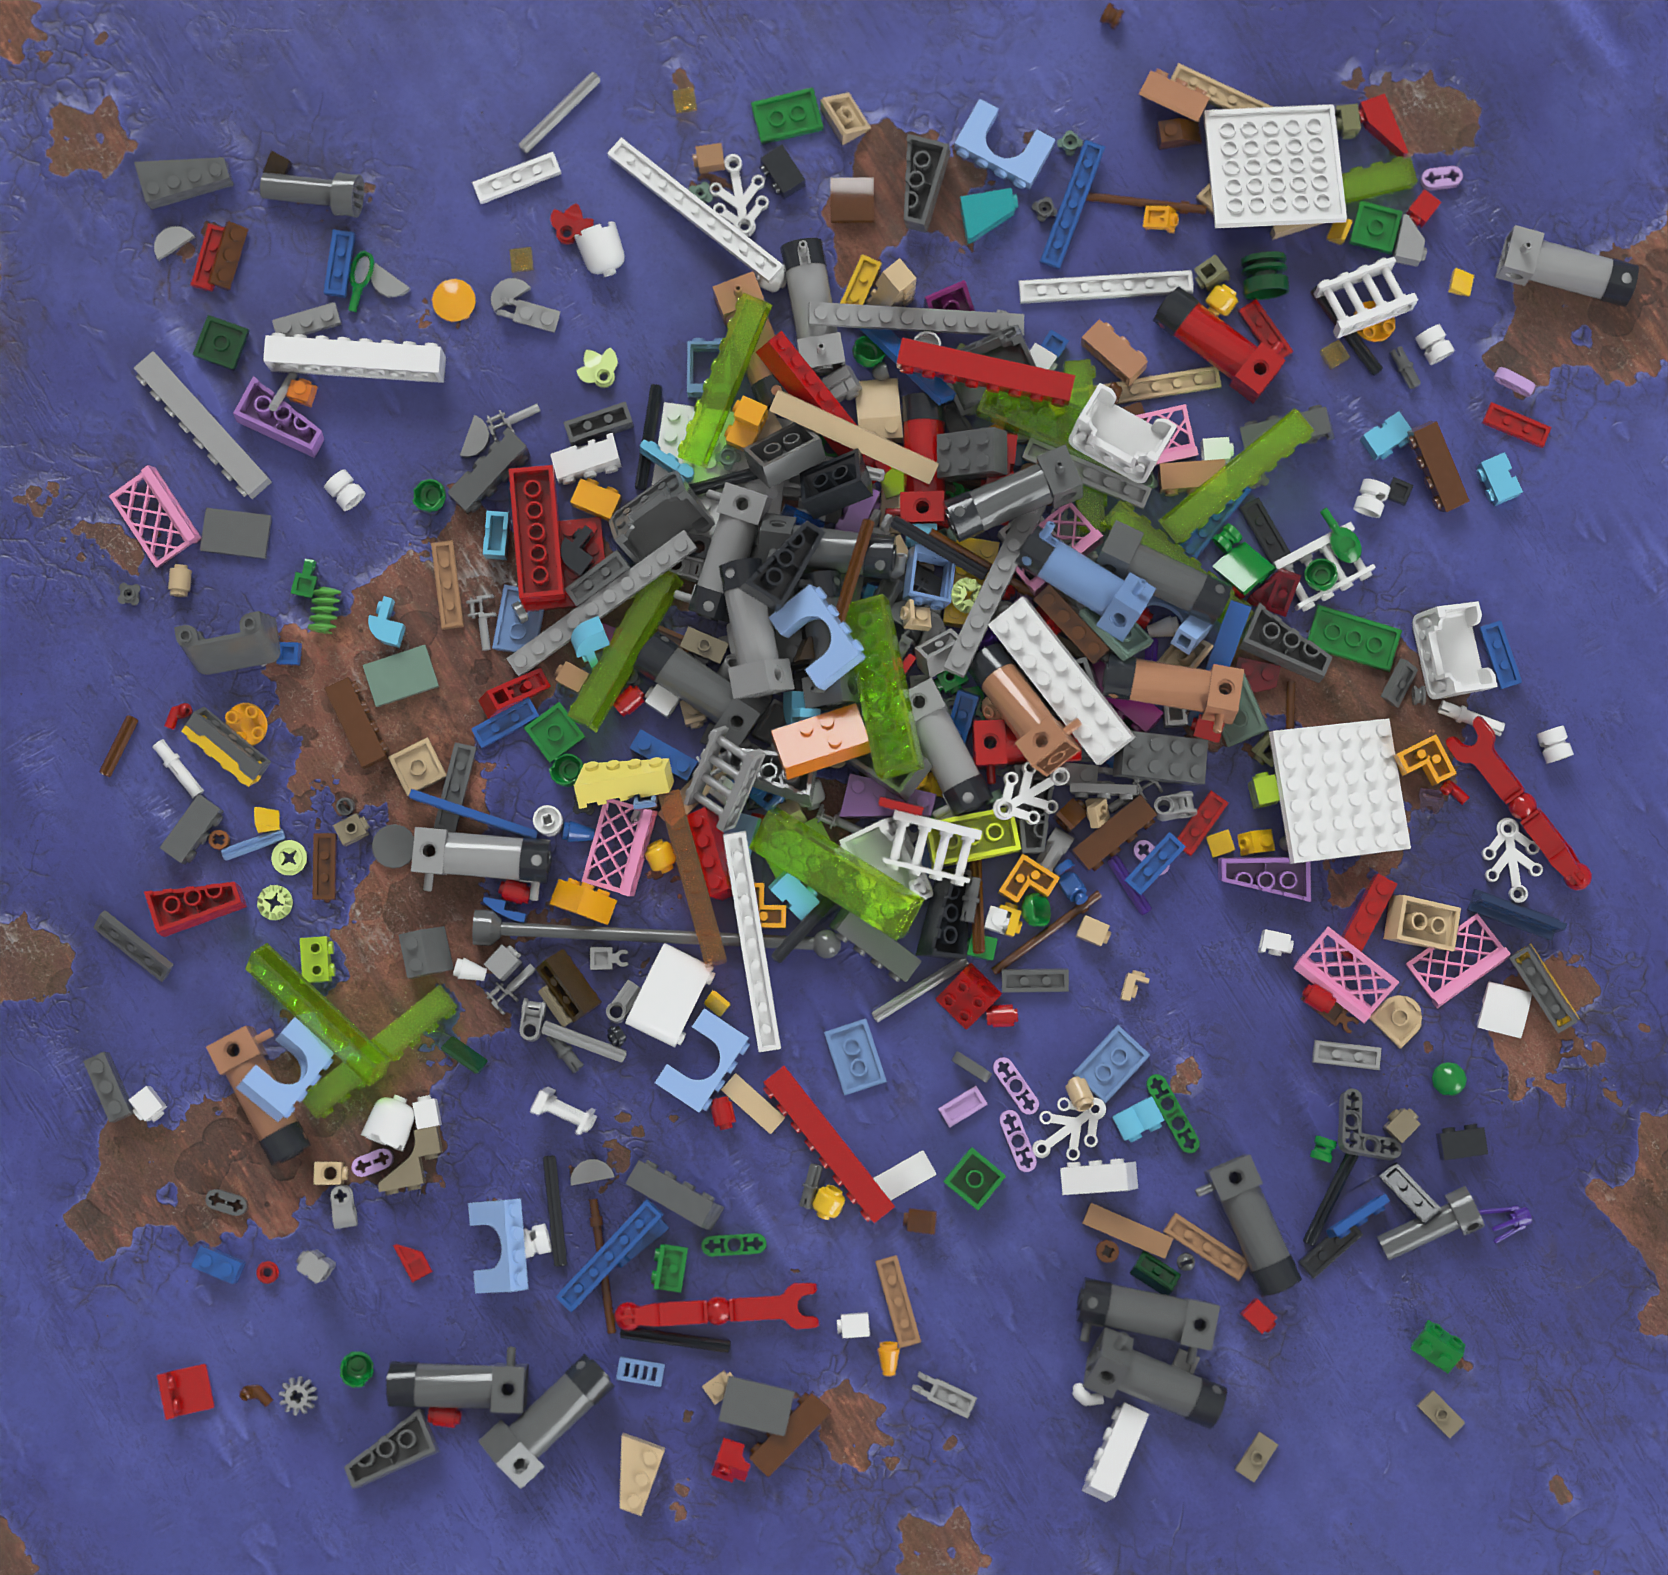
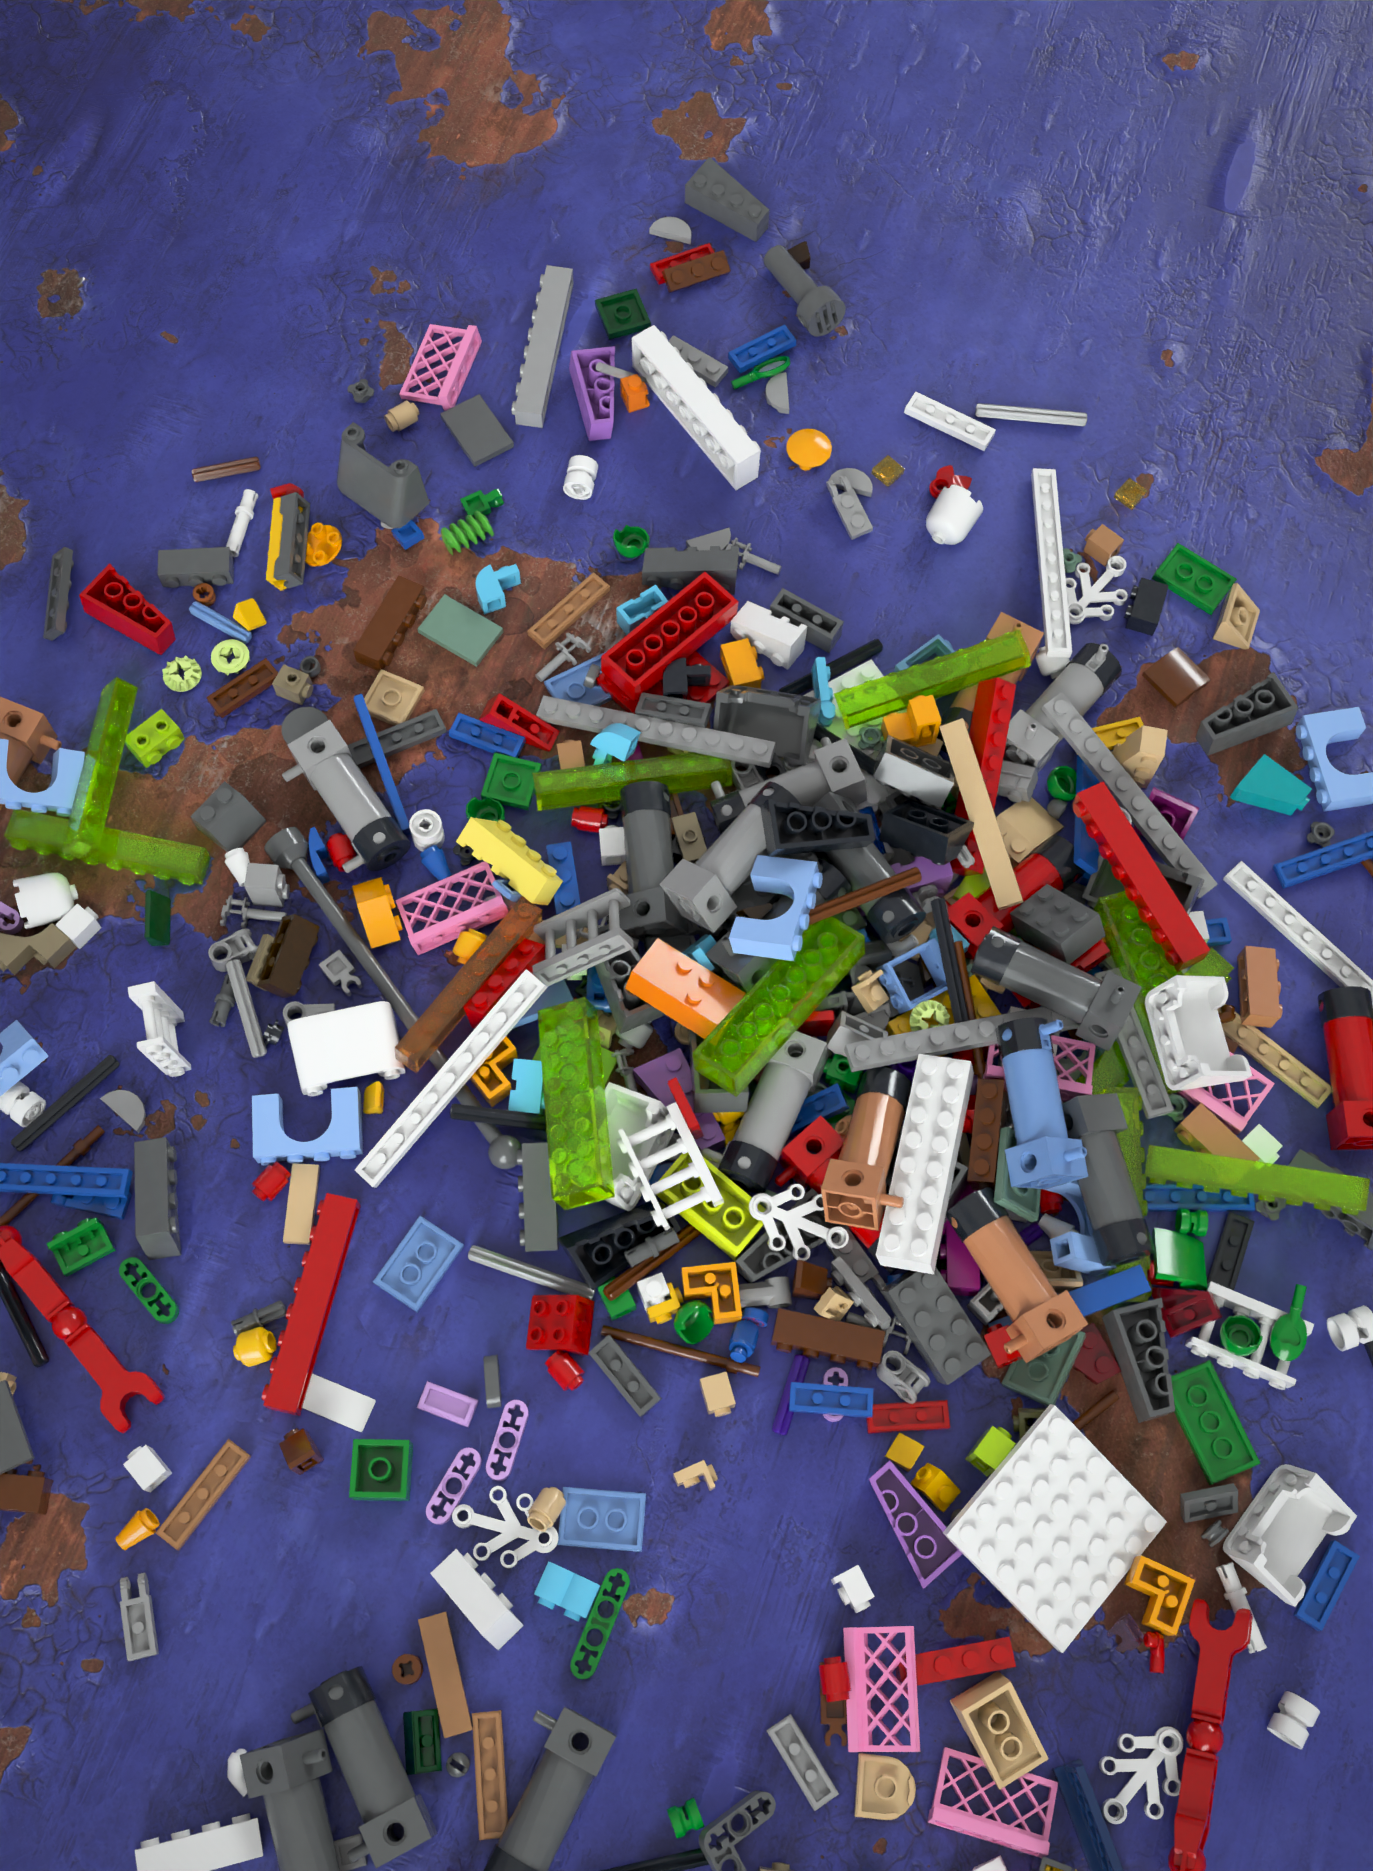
camera: 50 degrees right, 15 degrees down
yellowish green plate [576,348,618,388] -> none

